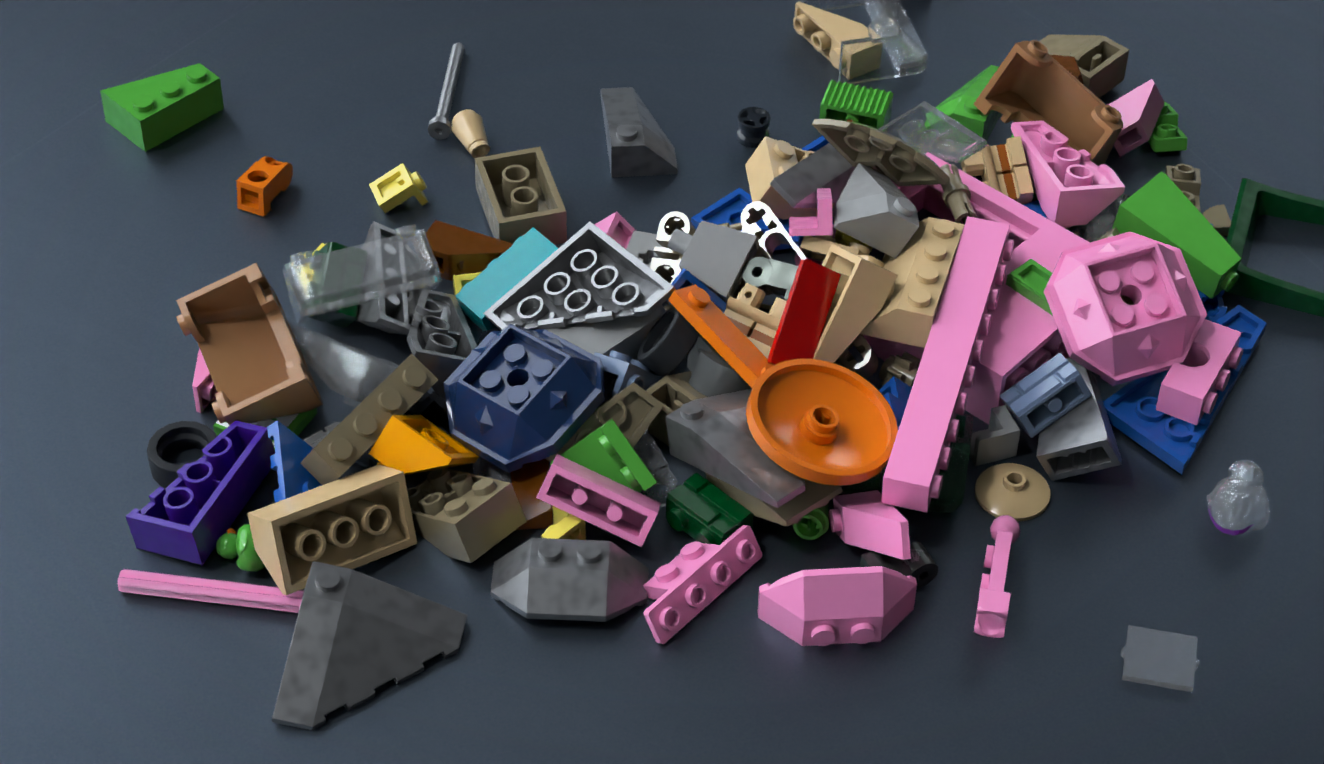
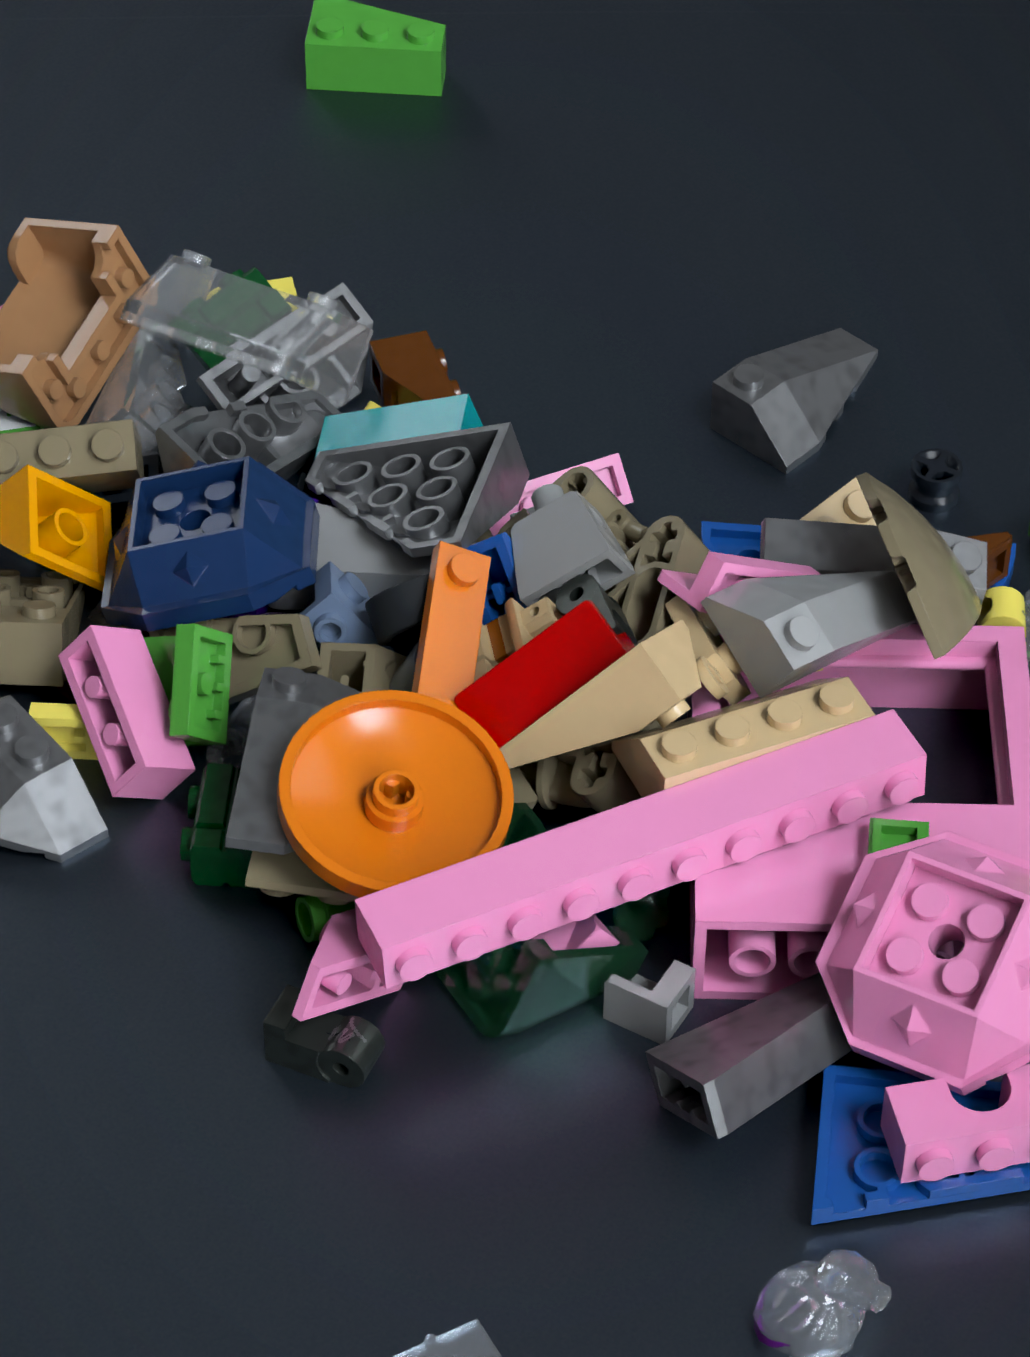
camera: 50 degrees right, 0 degrees up
orange leg [236,156,293,217] -> none
light yellow bracket [369,163,428,213] -> none
flat silver bar [428,42,465,140] -> none
tan cone [452,109,490,158] -> none
dark tan brick [474,147,567,245] -> none
bright pink bracket [643,525,762,644] -> none
bright pink wedge [757,566,917,646] -> none
dark tan pin [940,164,978,225] -> none
bright pink plate [973,515,1020,638] -> none
tan dish [975,463,1051,522] -> none
sand blue brick [999,353,1092,438] -> none

